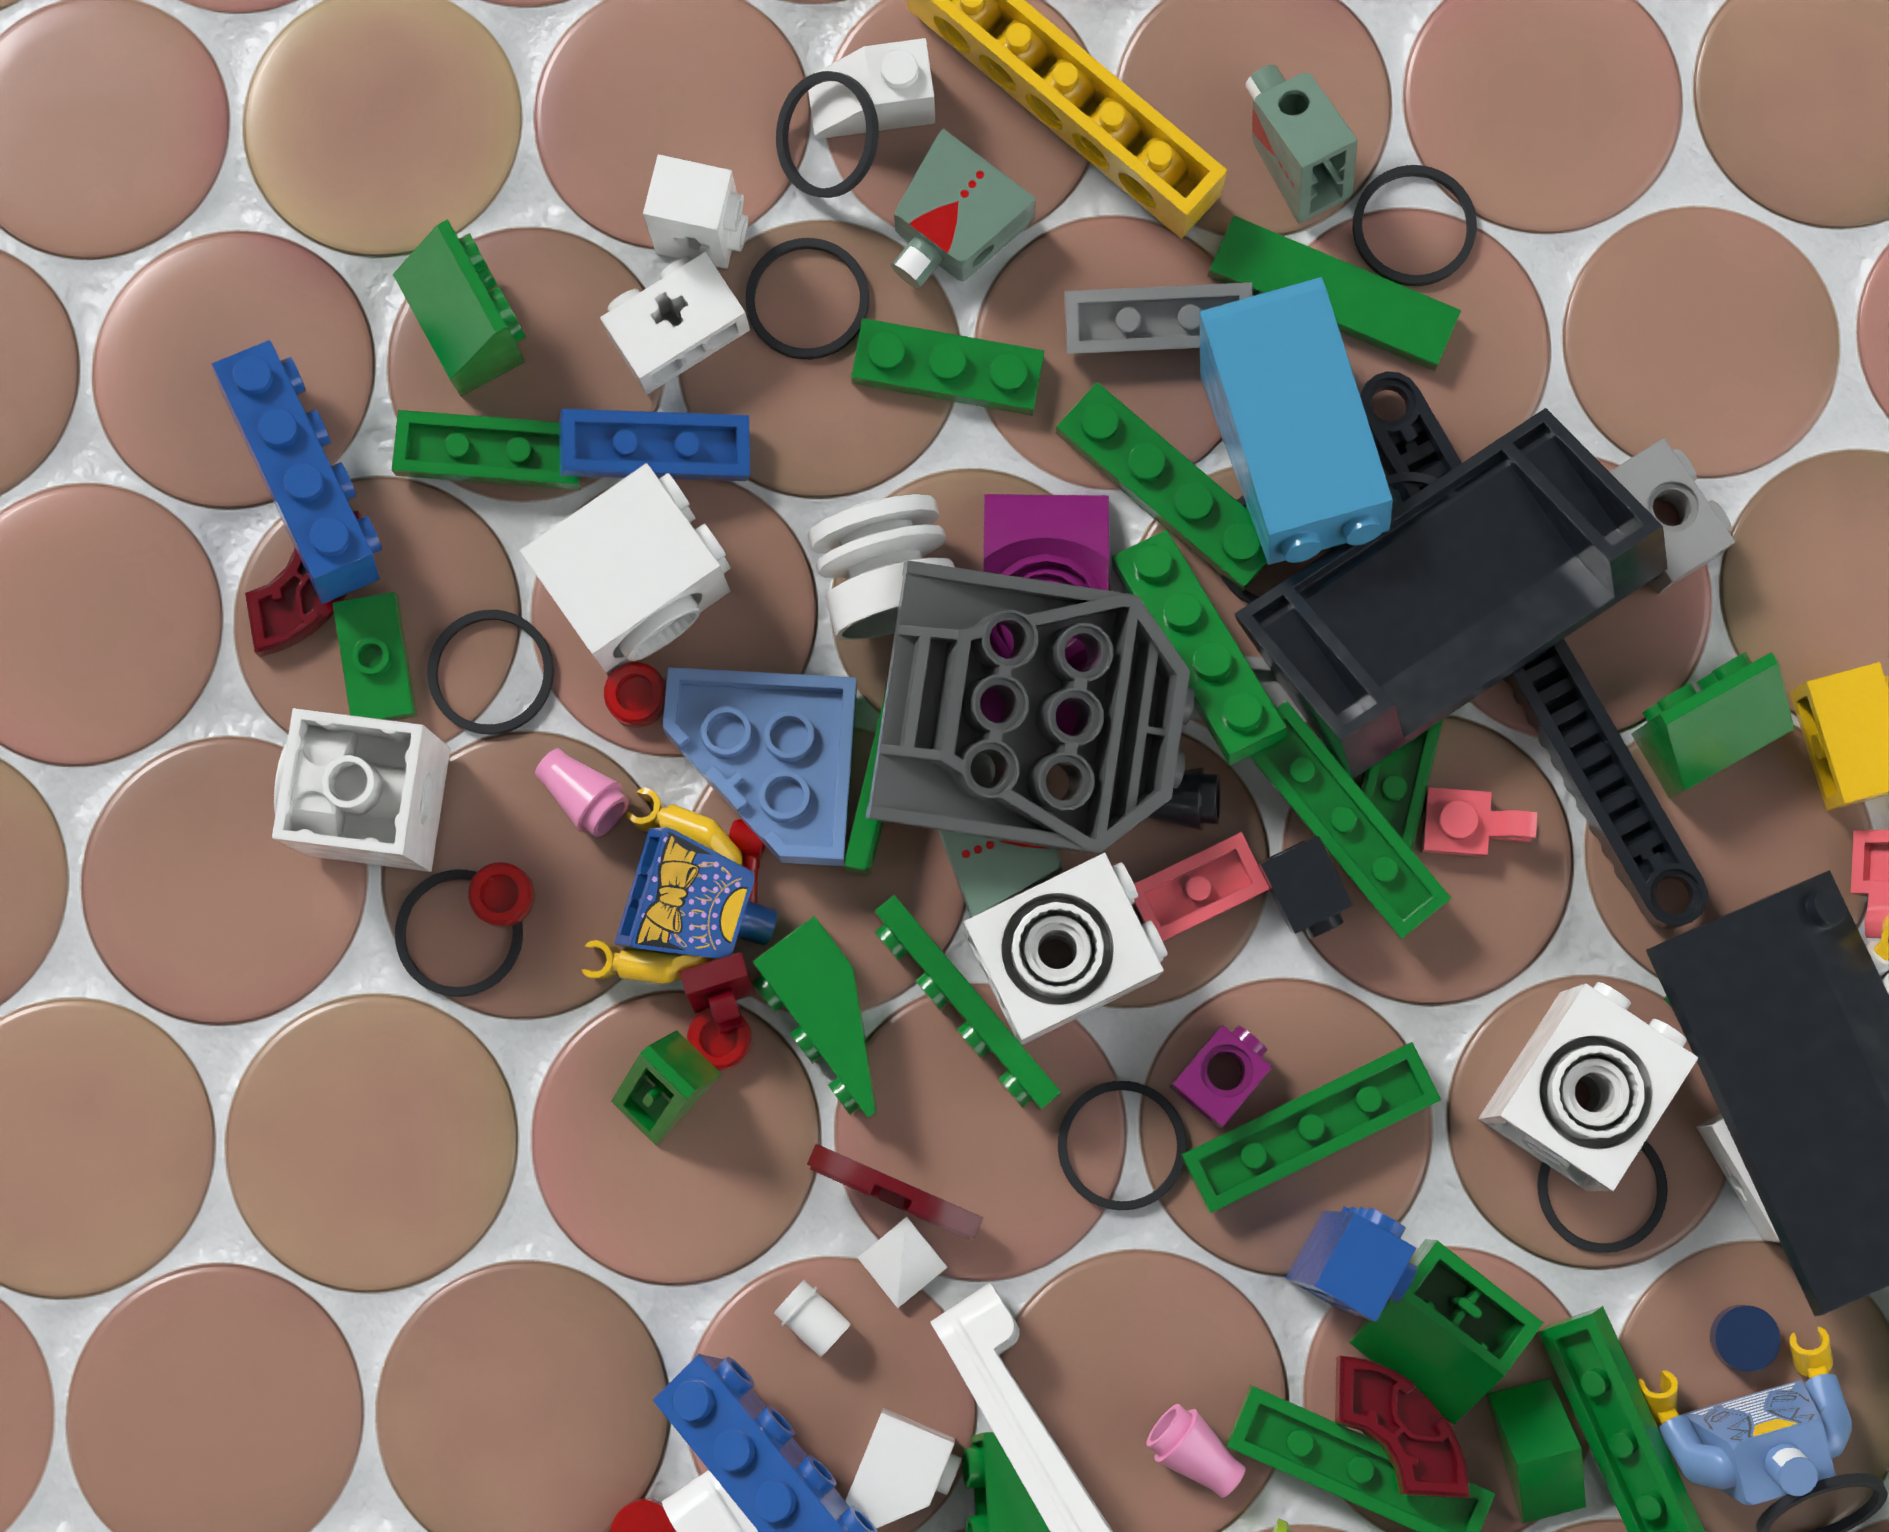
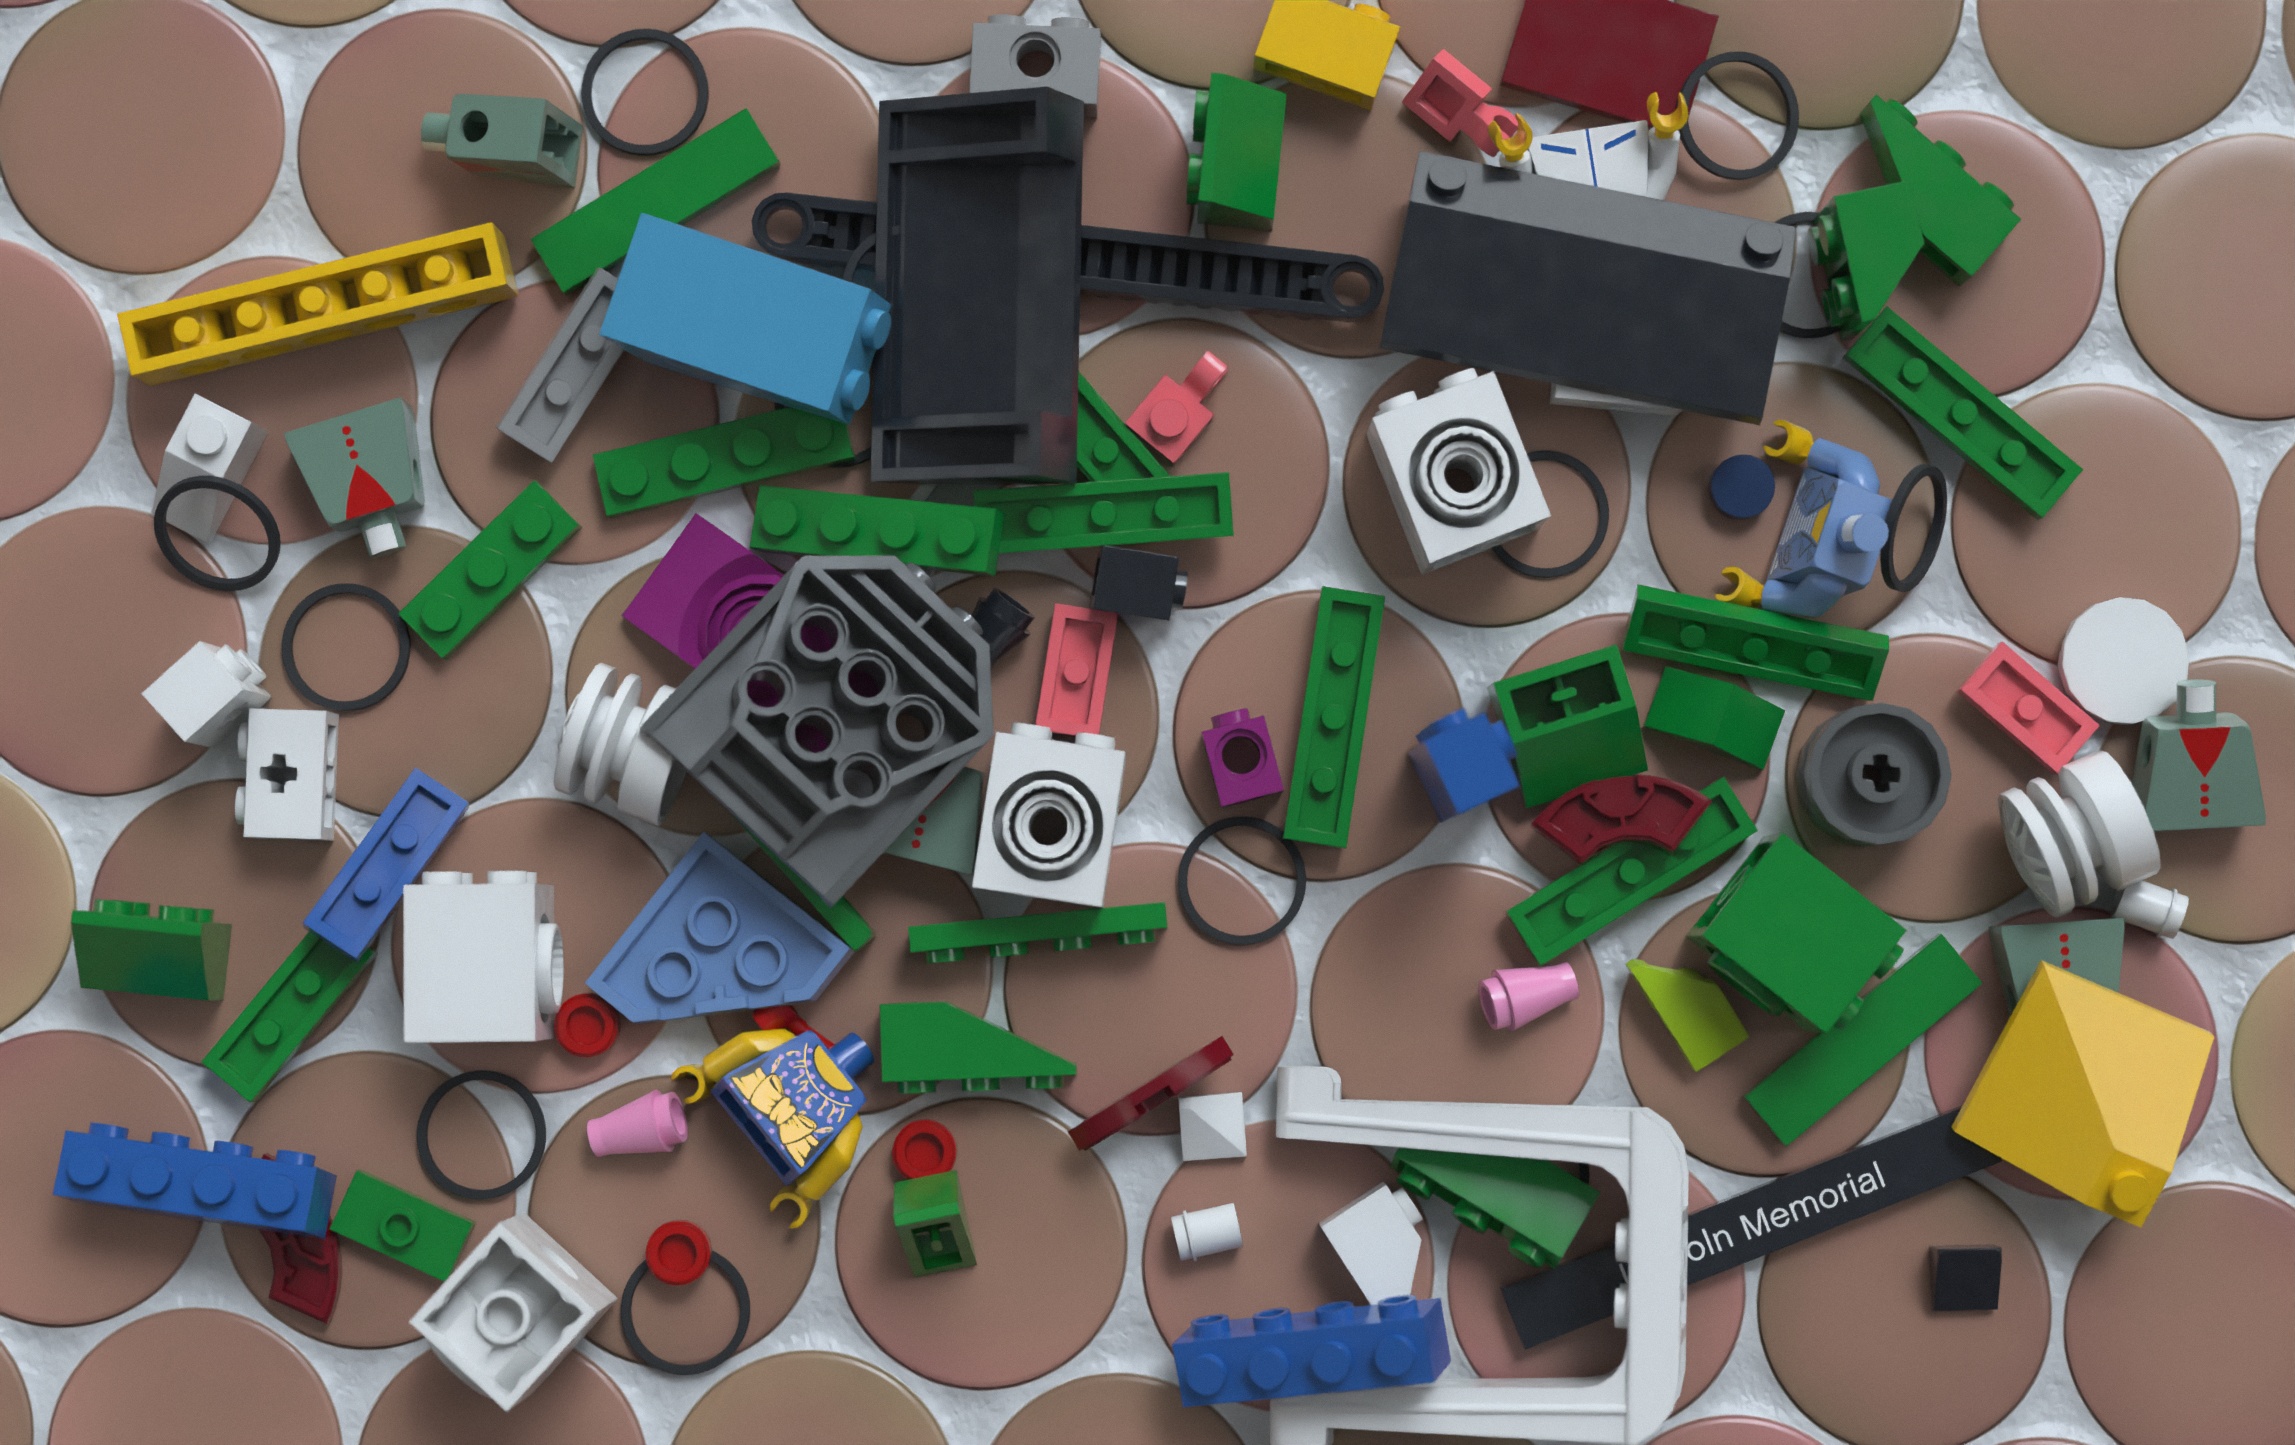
camera: 55 degrees left, 5 degrees up
dark red tile [679,952,756,1034] -> none

